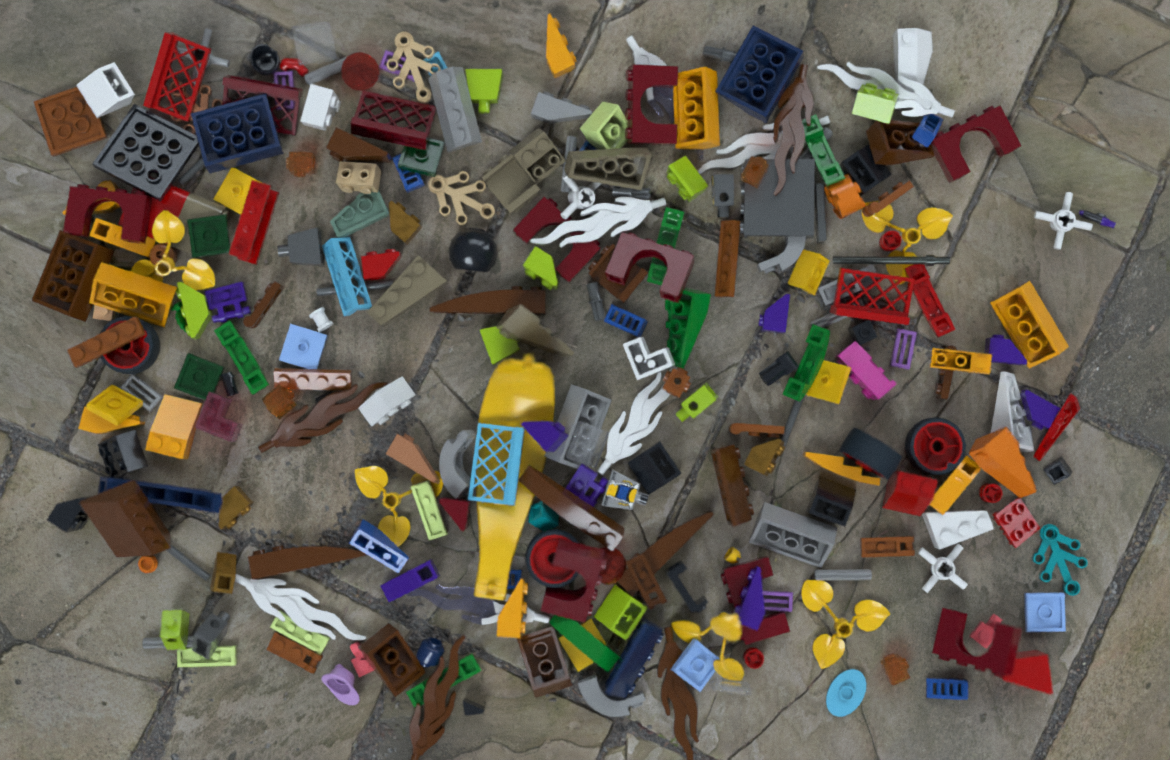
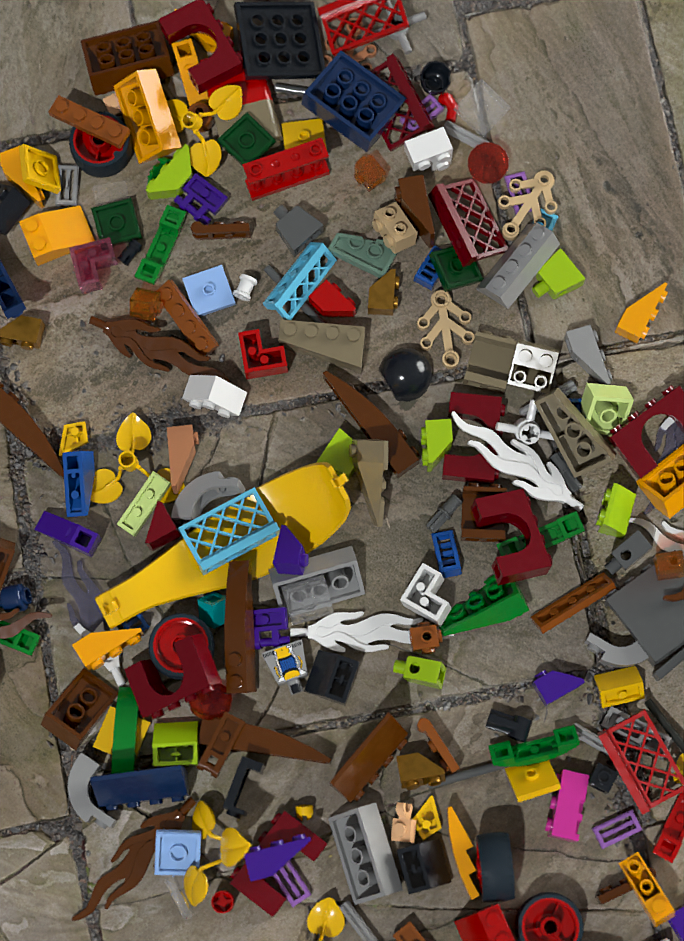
camera: 55 degrees right, 10 degrees down
none -> yellow piece [59,421,89,457]
none -> red brick [238,329,288,380]
none -> light nougat plate [391,802,416,843]
none -> yellow piece [412,795,442,840]

